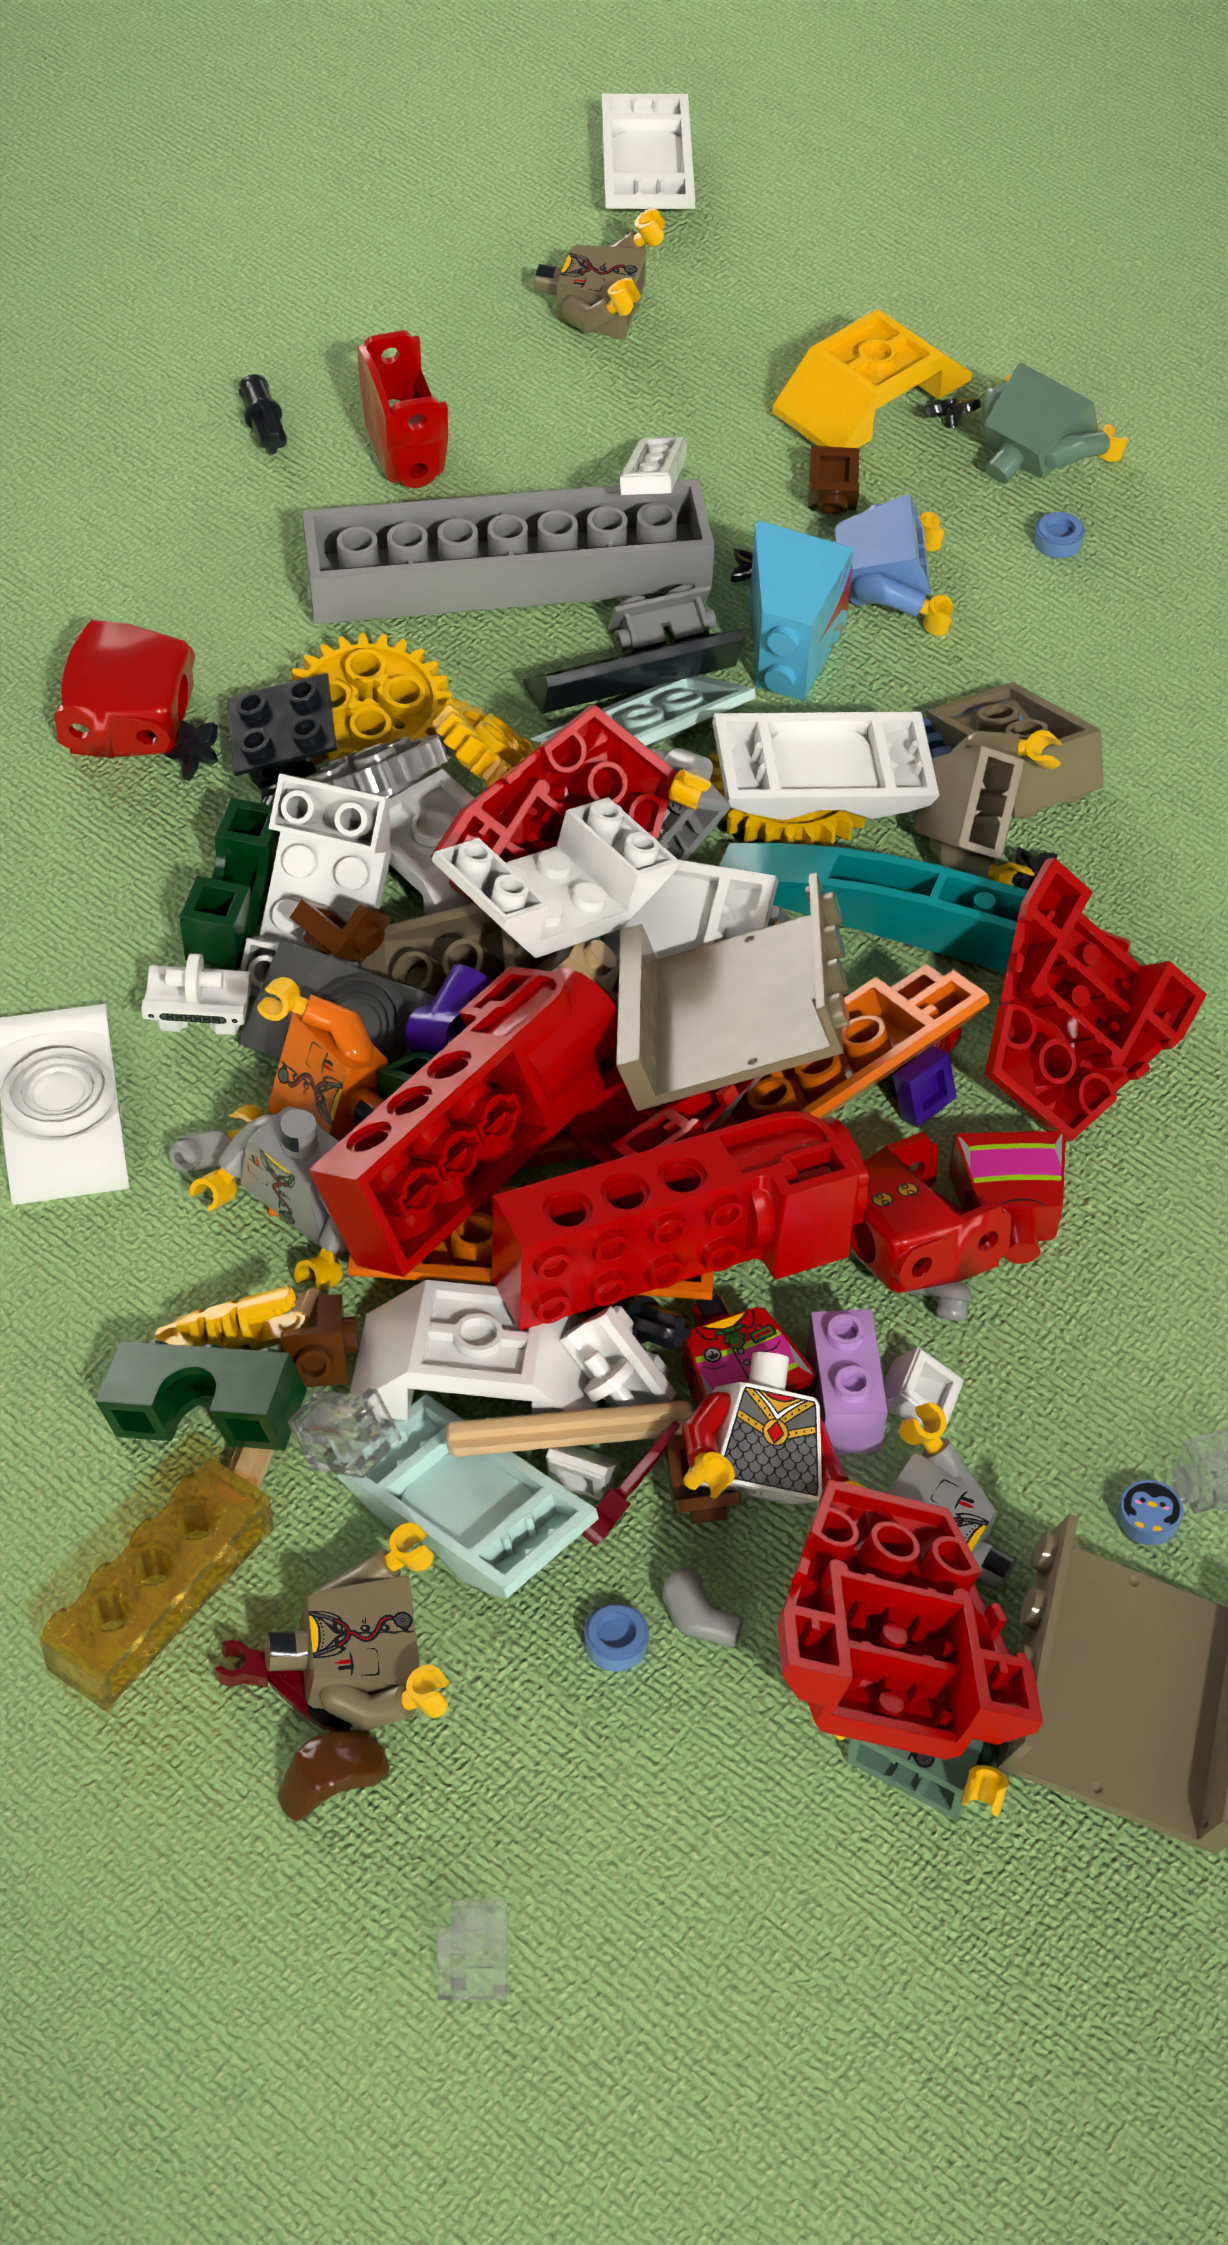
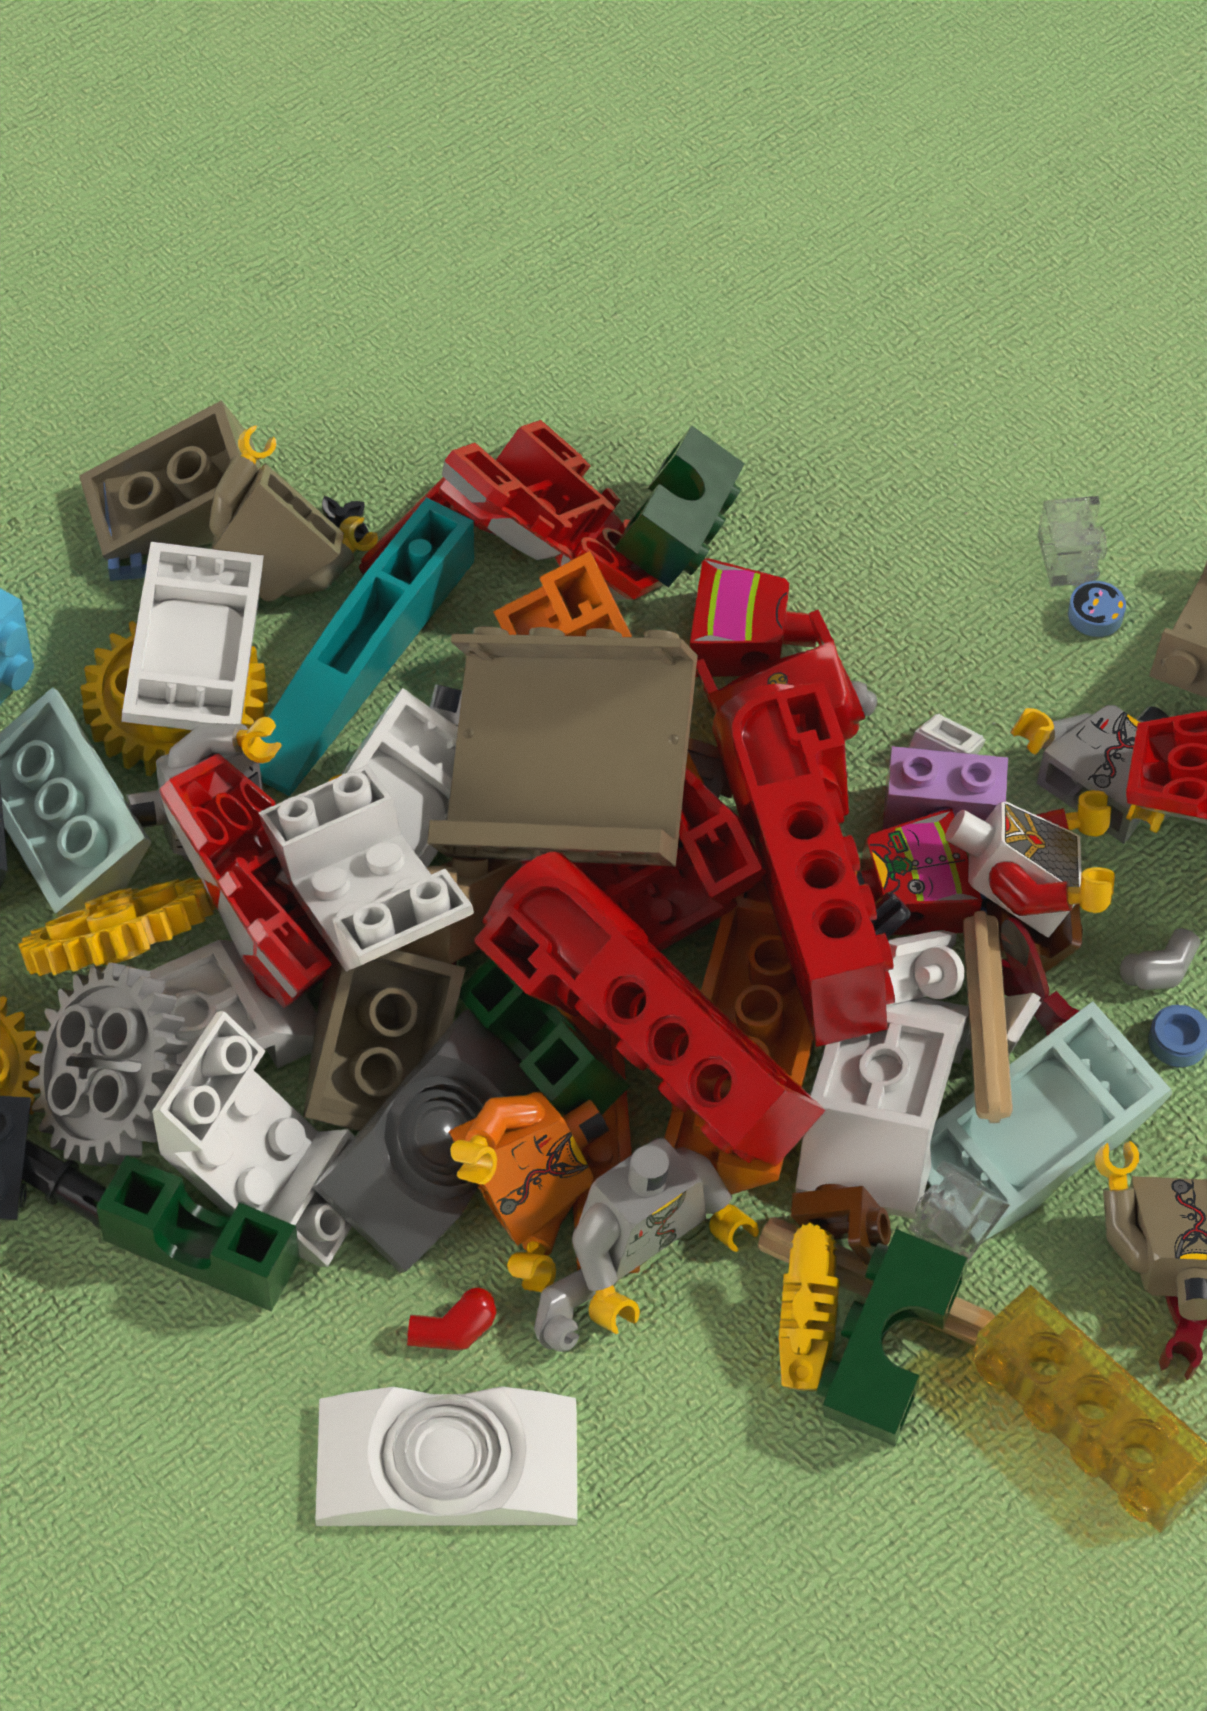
camera: 80 degrees left, 5 degrees up
white hips [141,954,251,1035] -> none
reddish brown bracket [290,899,392,962] -> none
dark purple piece [405,964,493,1055] -> none
none -> red arm [407,1288,497,1351]
none -> dark green arch [614,426,745,588]

